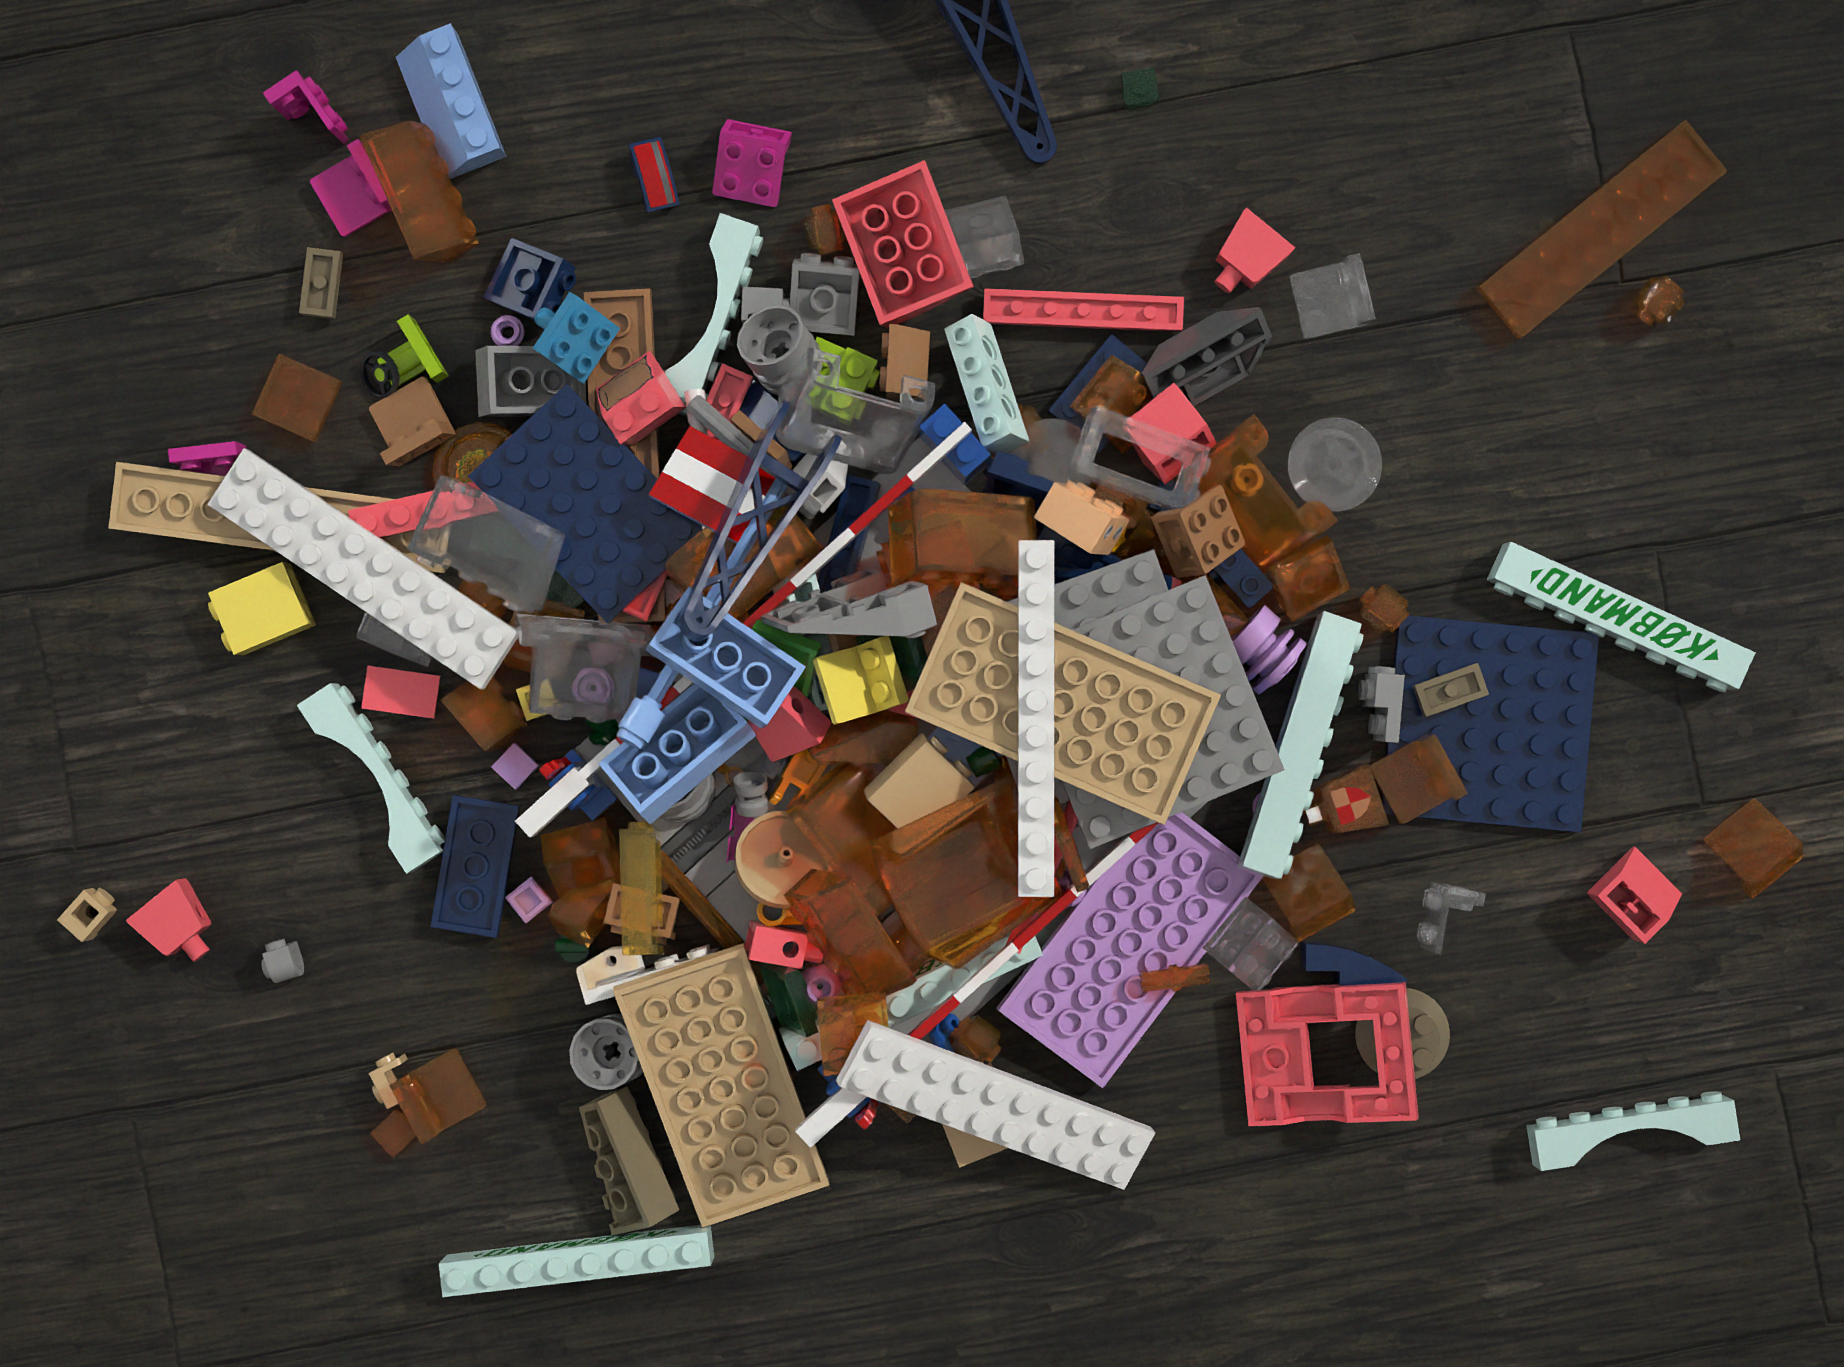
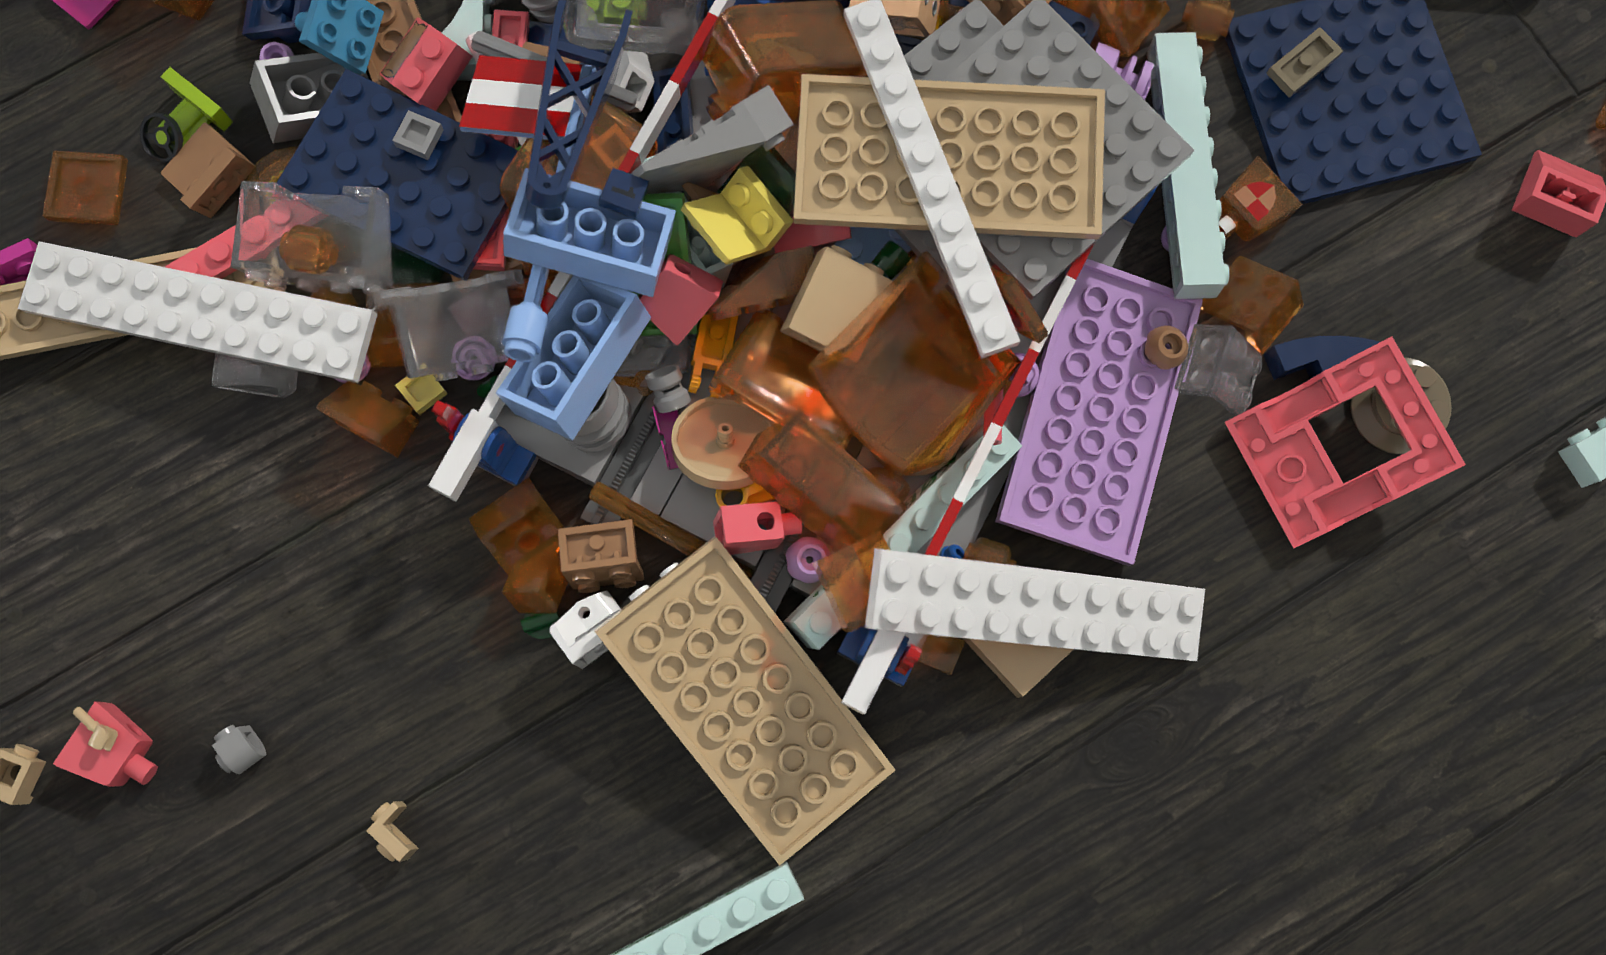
camera: 25 degrees left, 10 degrees down
light yellow brick [208,562,316,656] -> none
light aqua arch [297,683,445,874] -> none
dark tan plate [299,247,343,319] -> none
coral piece [361,666,441,719] -> none
clear orange plate [370,1109,420,1158] -> none
clear orange bracket [389,1048,487,1145] -> none
dark blue plate [431,795,521,938] -> none
lavender tile [492,743,540,790] -> none
lavender tile [505,876,553,923] -> none
light grey wheel [569,1013,643,1090] -> none
dark tan wedge [579,1086,679,1236] -> none
clear yellow door [619,822,664,956] -> none
clear green plate [759,963,819,1038] -> none
clear orange pin [1139,963,1210,993] -> none
light grey plate [1358,666,1405,743] -> none
clear orange bracket [1369,734,1468,824] -> none
clear bracket [1417,881,1486,954] -> none
none -> tan hand [73,707,118,751]
none -> clear orange head [279,224,339,275]
none -> light grey plate [392,110,444,160]
none -> dark blue tile [599,168,649,219]
none -> medium nougat plate [1145,325,1189,370]

